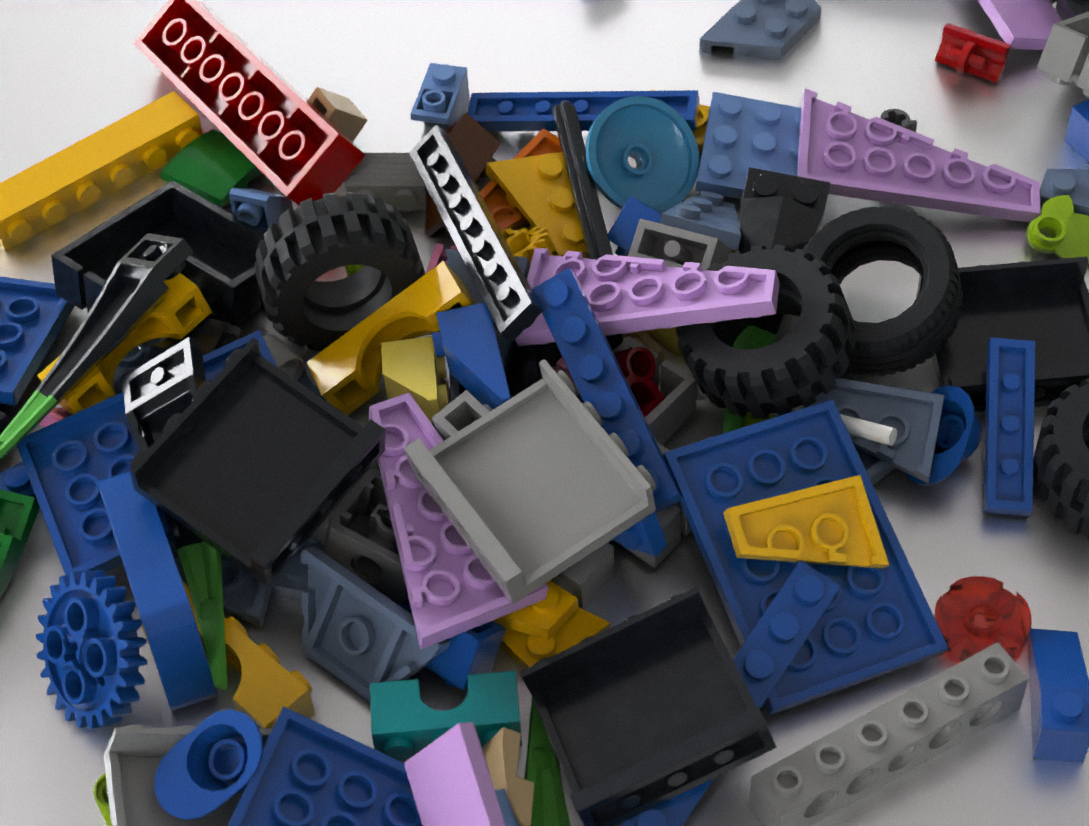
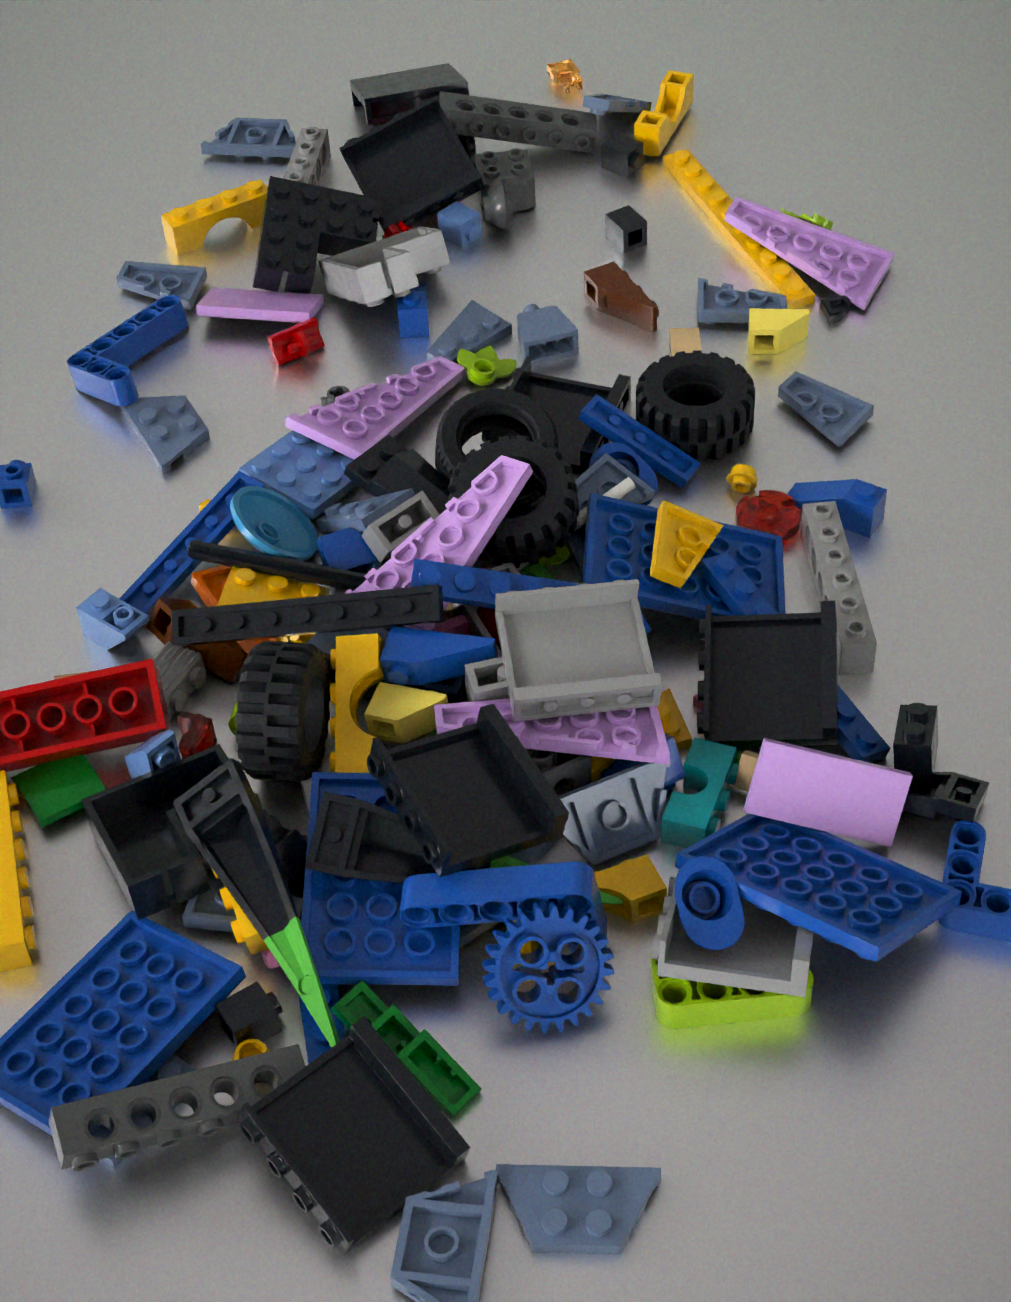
camera: 65 degrees left, 5 degrees down
none -> yellow plate [726,464,758,493]

